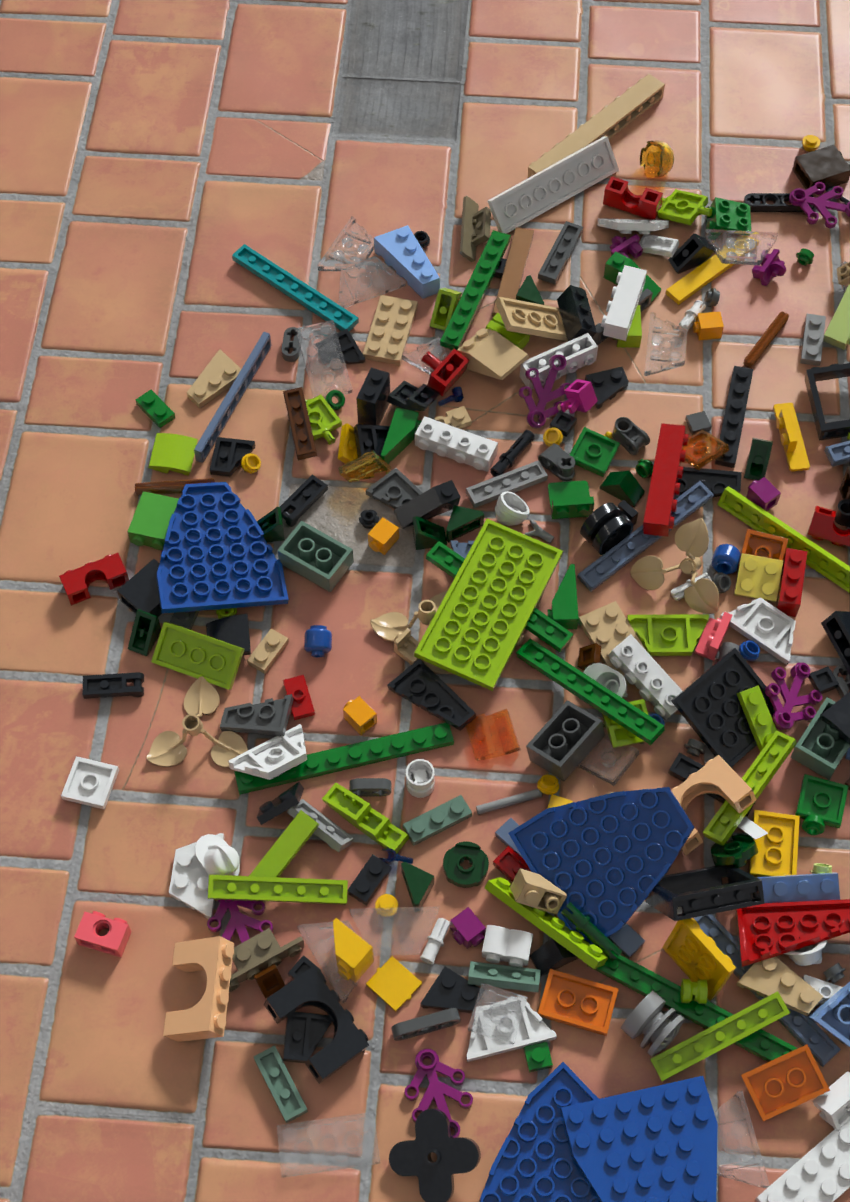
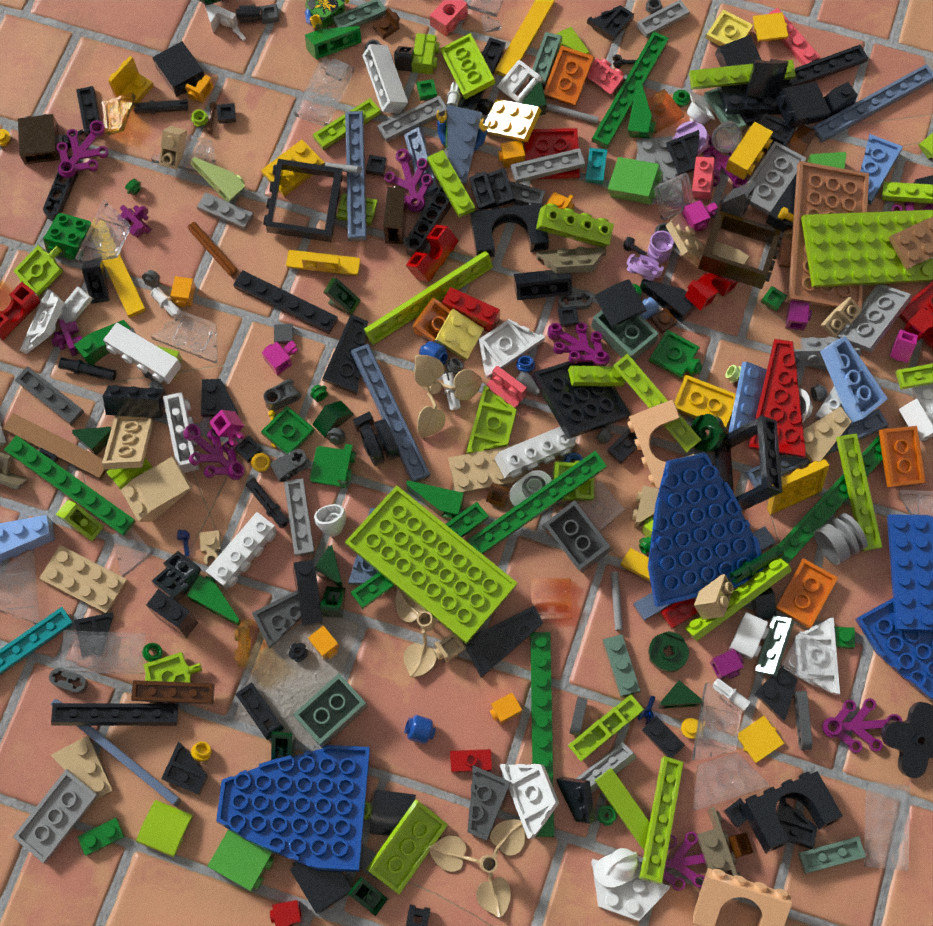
camera: 75 degrees left, 10 degrees up
dark orange axle [135,478,215,495] -> none
tan plate [247,629,289,674] -> none
yellow slope [333,918,374,983] -> none
yellow plate [338,423,358,468] -> none
black wing [354,424,390,465] -> none
white wheel [406,759,435,798] -> none
red brick [421,349,469,397] -> none
light grey bar [525,519,554,543] -> none
yellow plate [537,774,559,795] -> none
red brick [643,423,689,537] -> none
lime wheel [681,978,708,1004] -> none
clear orange plate [683,430,729,469] -> none
white sticker [738,816,768,840] -> none
magenta brick [746,477,781,511] -> none
none -> light grey plate [13,769,99,863]
none -> black plate [51,703,178,726]
none -> black pin [58,357,116,382]
none -> dark pink brick [262,340,298,376]
none -> dark grey plate [327,428,346,445]
none -> green plate [597,805,617,826]

